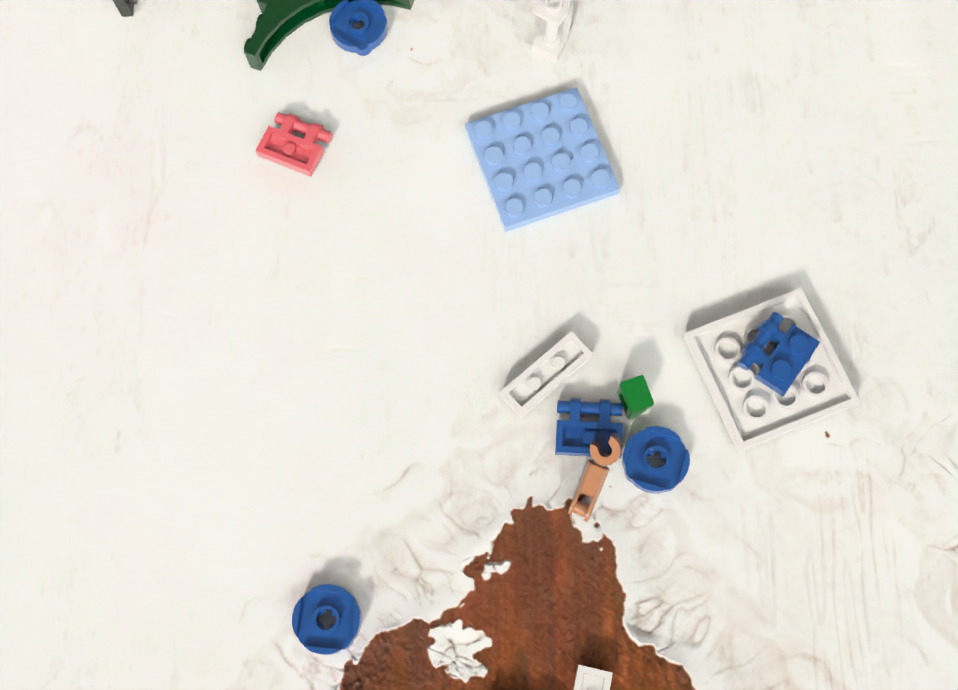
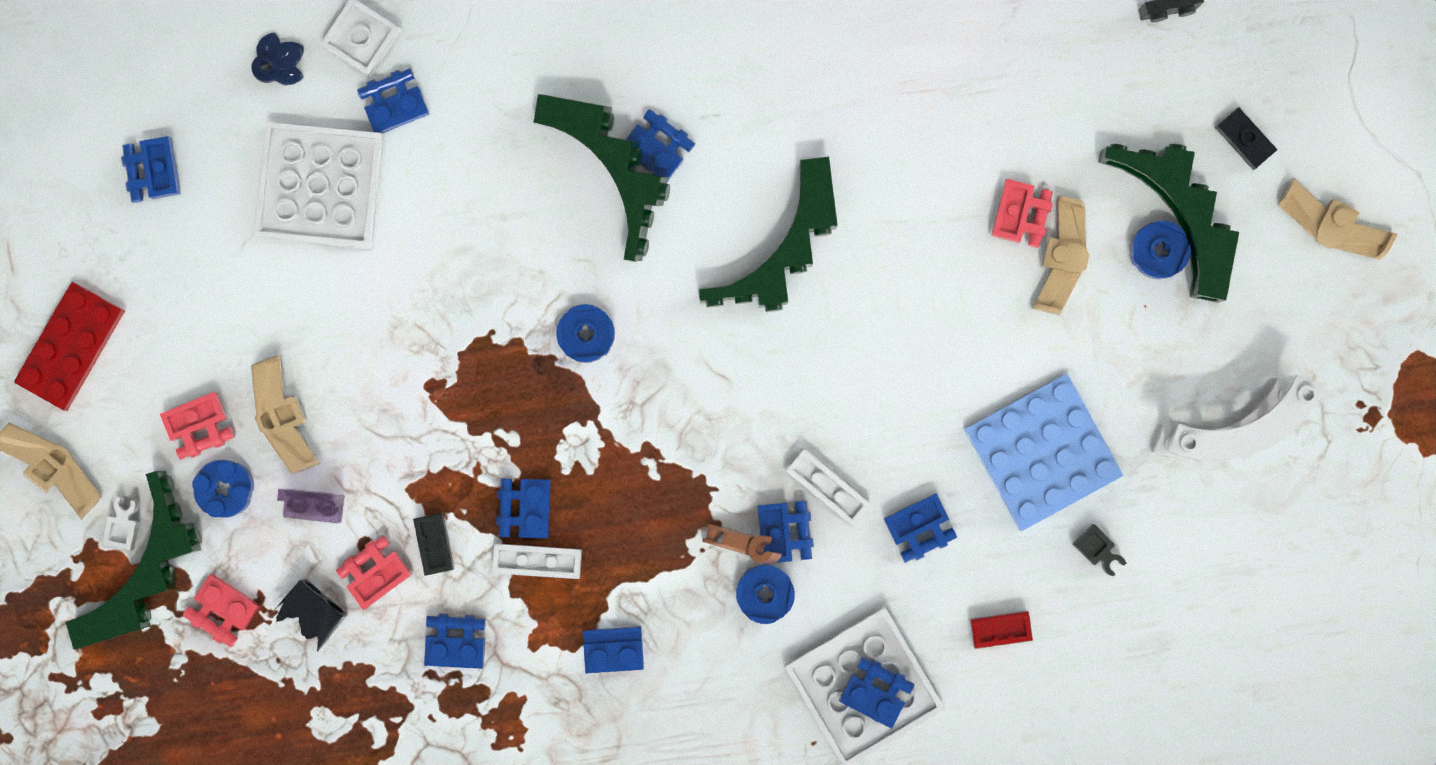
camera: 80 degrees right, 15 degrees up
green slope [617,375,654,420] -> none
none -> dark green arch [533,94,670,262]
none -> blue plate [583,626,644,674]
none -> blue plate [626,109,696,181]
none -> dark green arch [698,156,838,312]
none -> blue plate [883,493,957,563]
none -> red plate [969,611,1033,649]
none -> tan plate [1032,196,1089,315]
none -> pearl dark grey plate [1072,524,1127,577]

